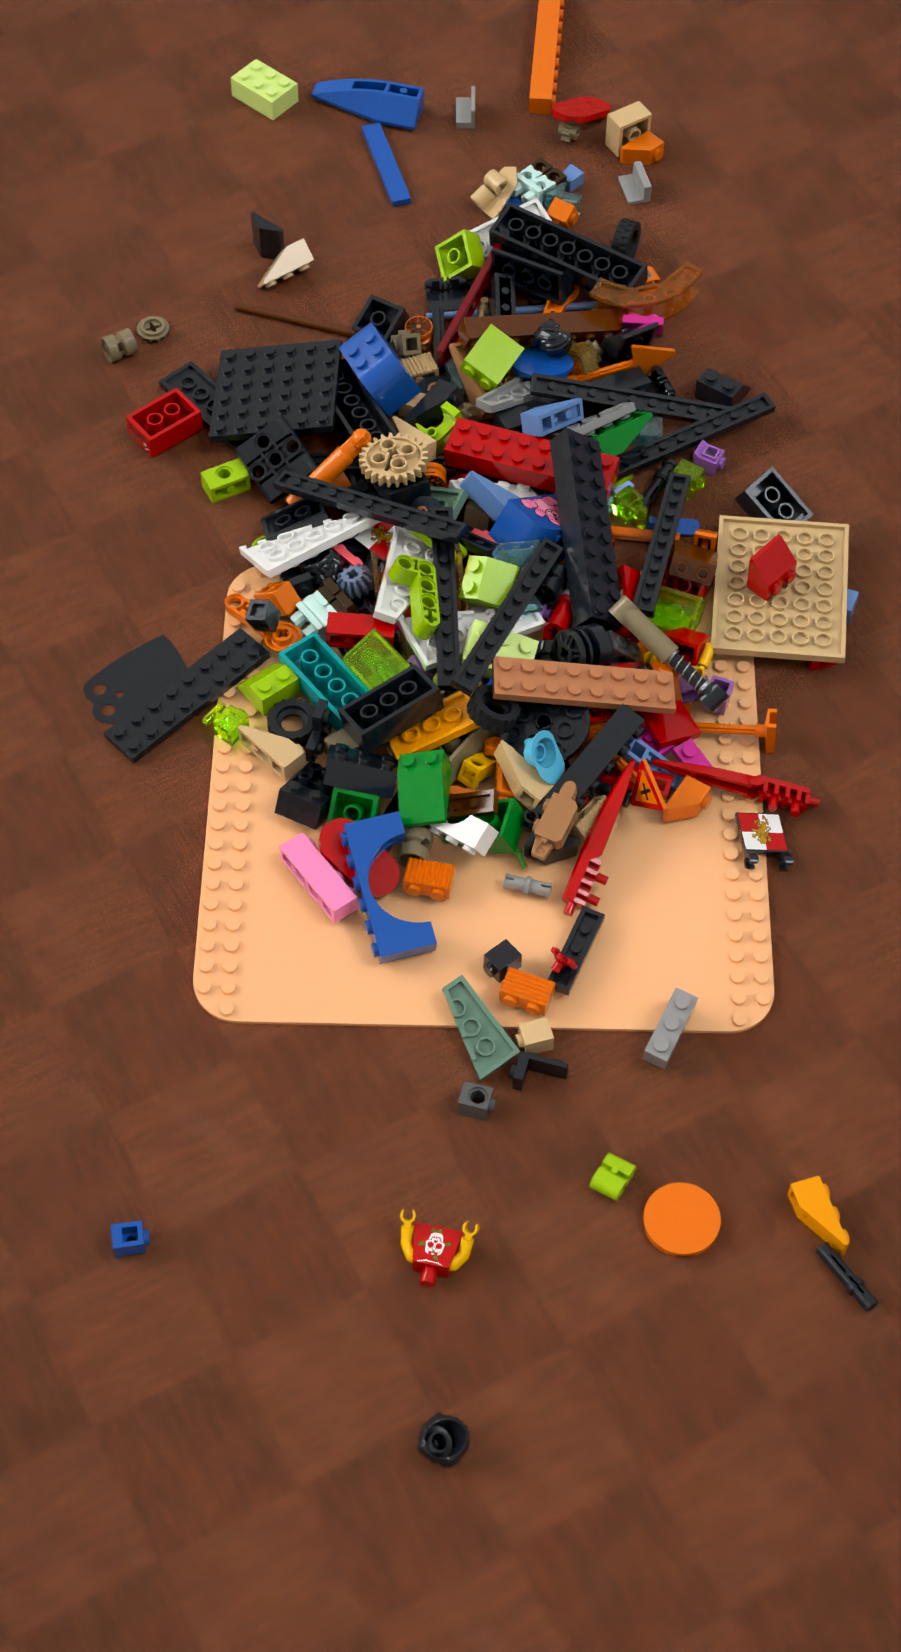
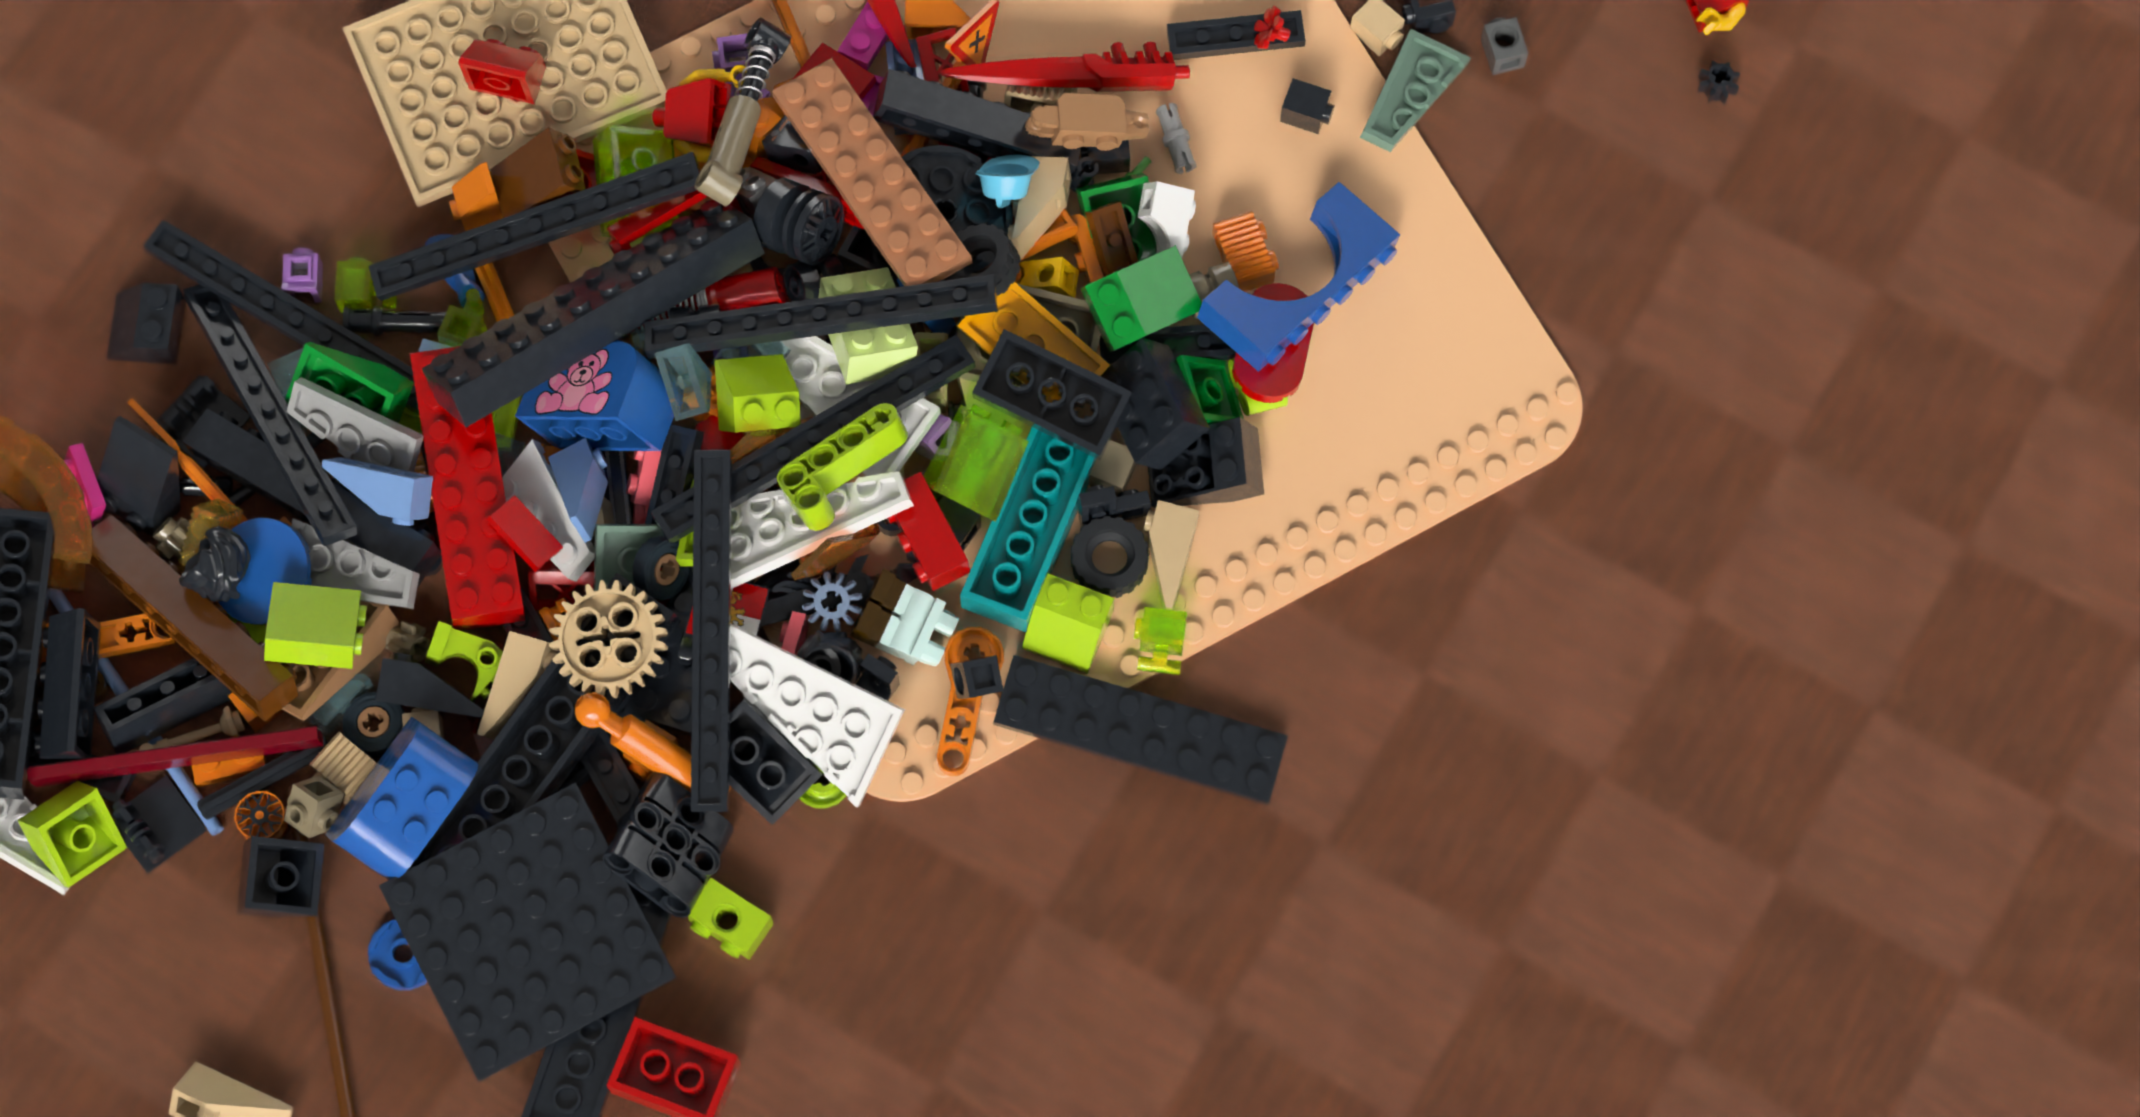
camera: 120 degrees left, 15 degrees up
black piece [83,635,199,724] -> none
blue brick [111,1220,150,1259] -> none
orange slope [253,581,302,617] -> none
bright pink brick [279,832,359,924] -> none
orange brick [499,967,556,1016] -> none
black slope [735,466,814,521] -> none
none -> red tile [487,495,563,573]
none -> black gear [1697,60,1740,104]

